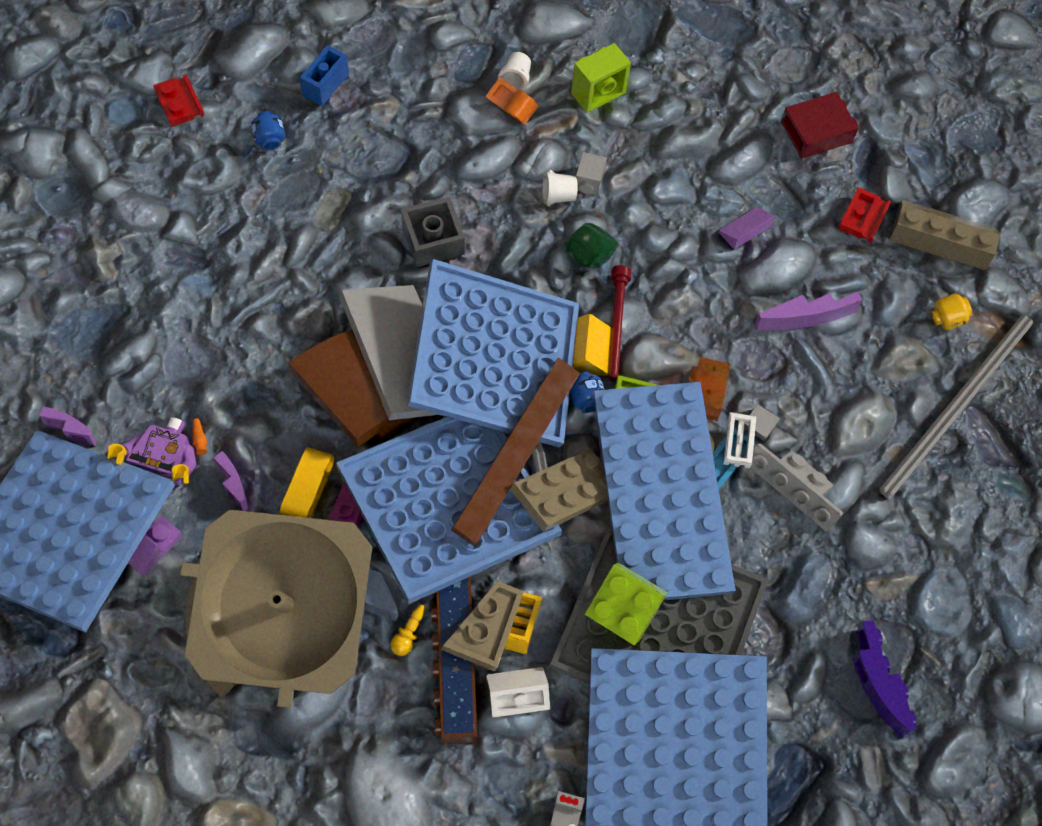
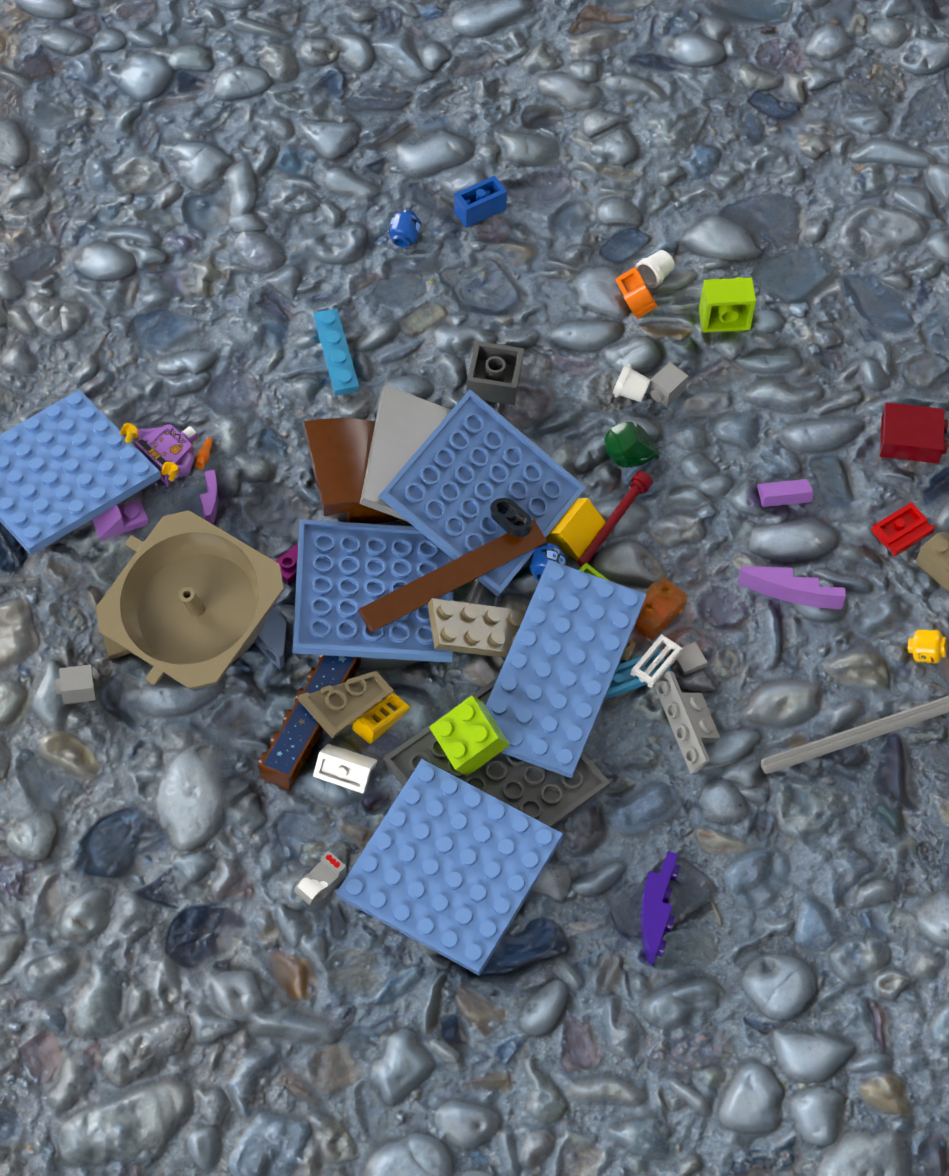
camera: 30 degrees right, 5 degrees down
medium lavender slope [39,406,97,447] -> none
red plate [153,74,205,127] -> none
yellow beam [279,447,334,518] -> none
yellow bar [390,605,424,656] -> none
none -> light grey brick [55,665,96,704]
none -> dark azure plate [313,308,359,396]
none -> black plate [490,498,532,537]

